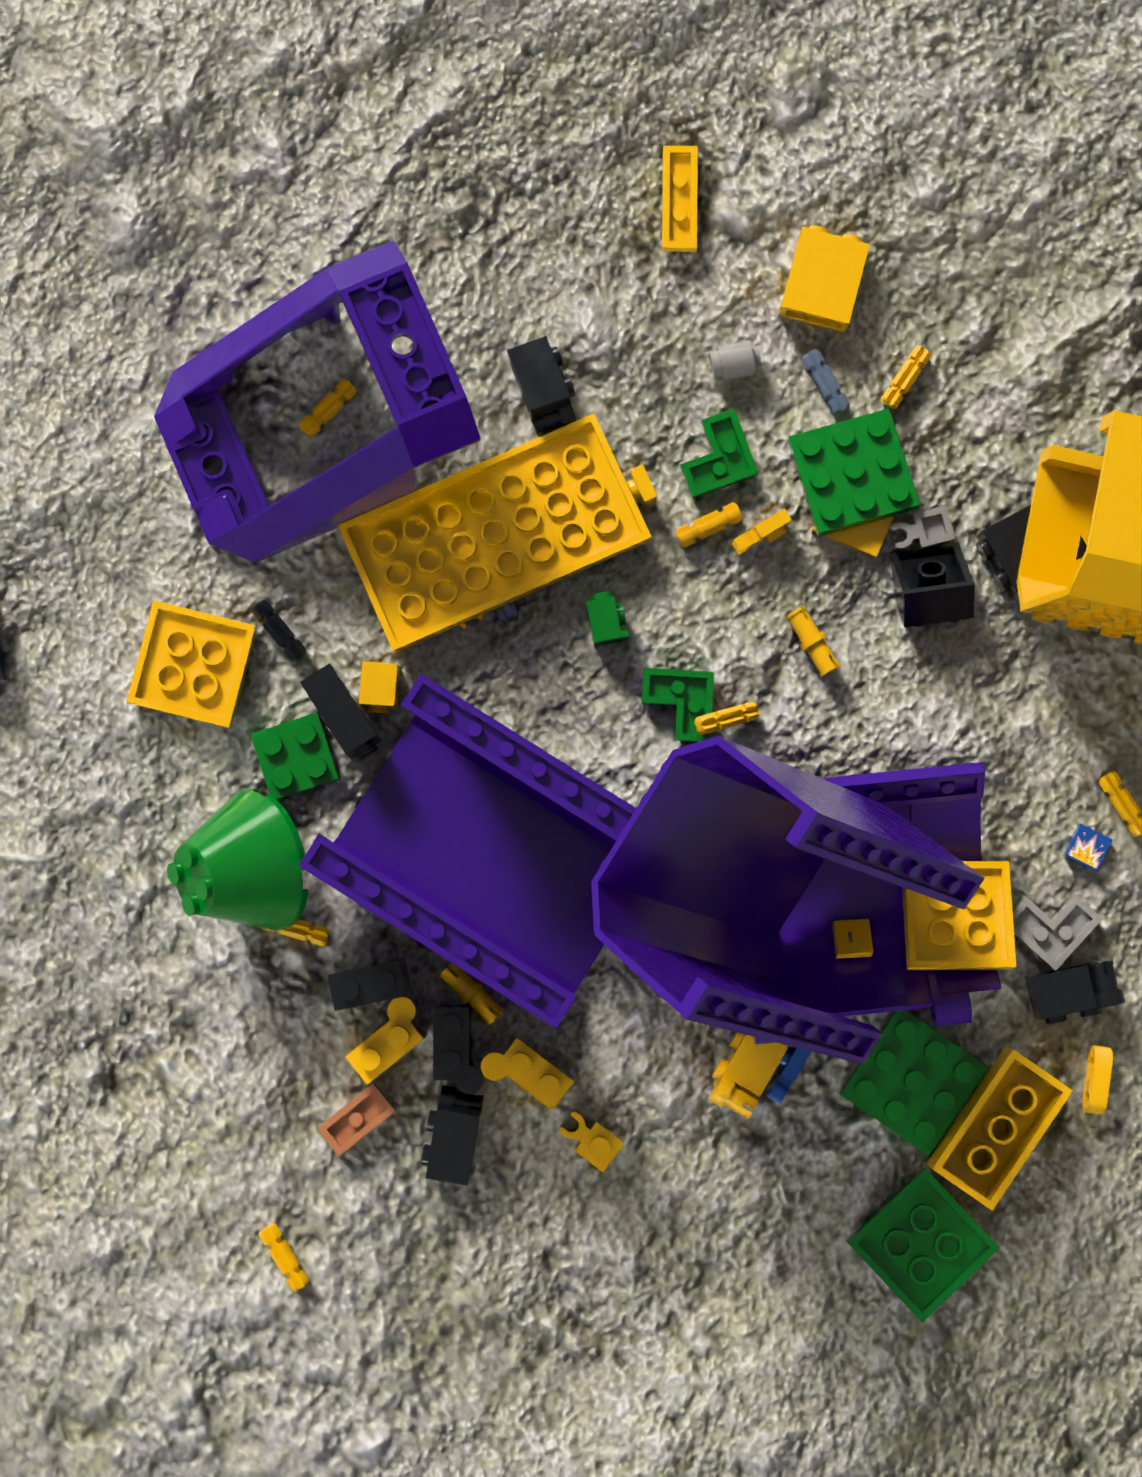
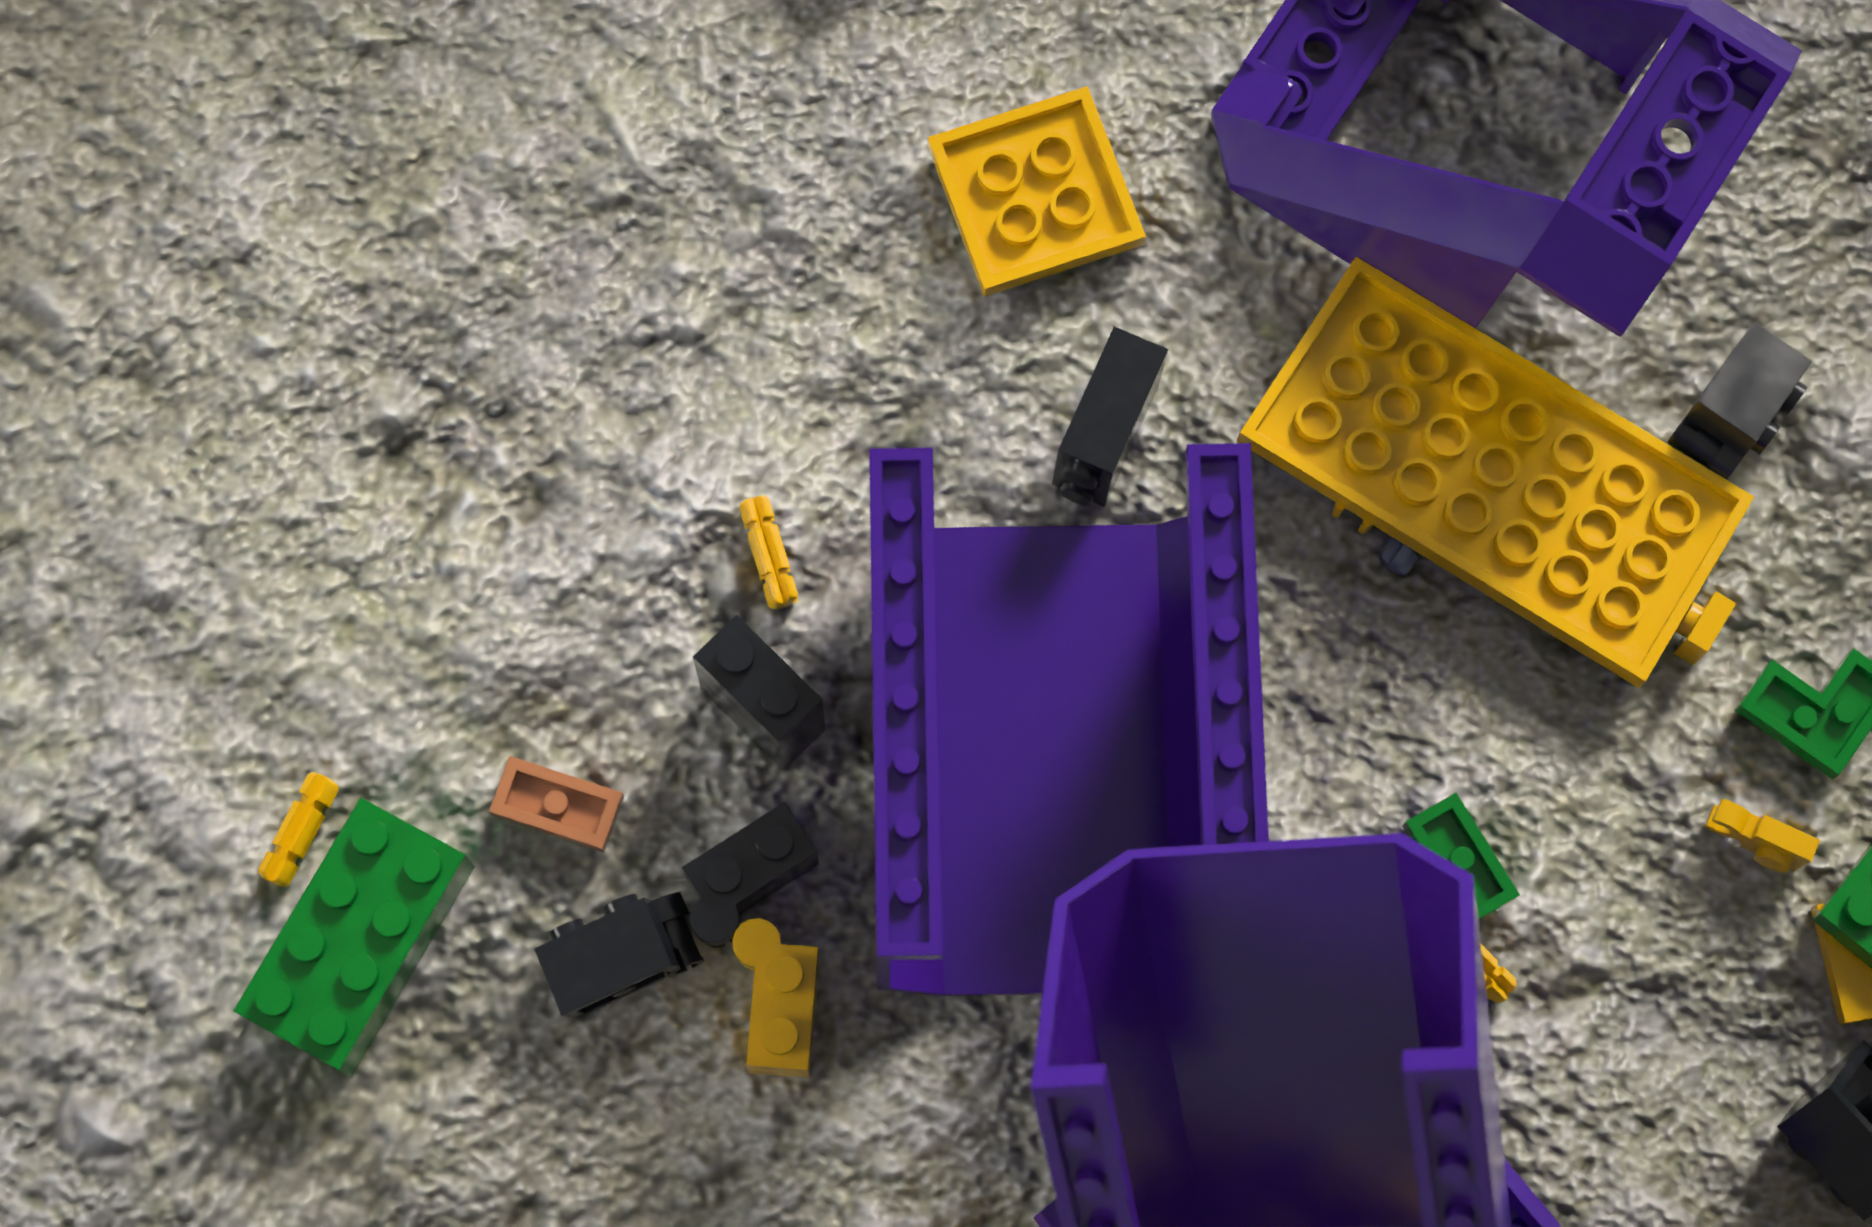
camera: 55 degrees right, 10 degrees down
green cone [167,788,308,930] -> none
green plate [250,712,340,800] -> none
black axle [251,600,307,662] -> none
yellow axle [298,378,357,438] -> none
yellow hinge [345,996,426,1085] -> none
yellow brick [359,661,400,715] -> none
yellow pin [439,963,505,1026] -> none
yellow plate [559,1111,625,1172] -> none
green brick [586,591,629,647] -> none
yellow axle [675,502,743,548] -> none
yellow pin [786,606,841,678] -> none
none -> green brick [233,797,475,1078]

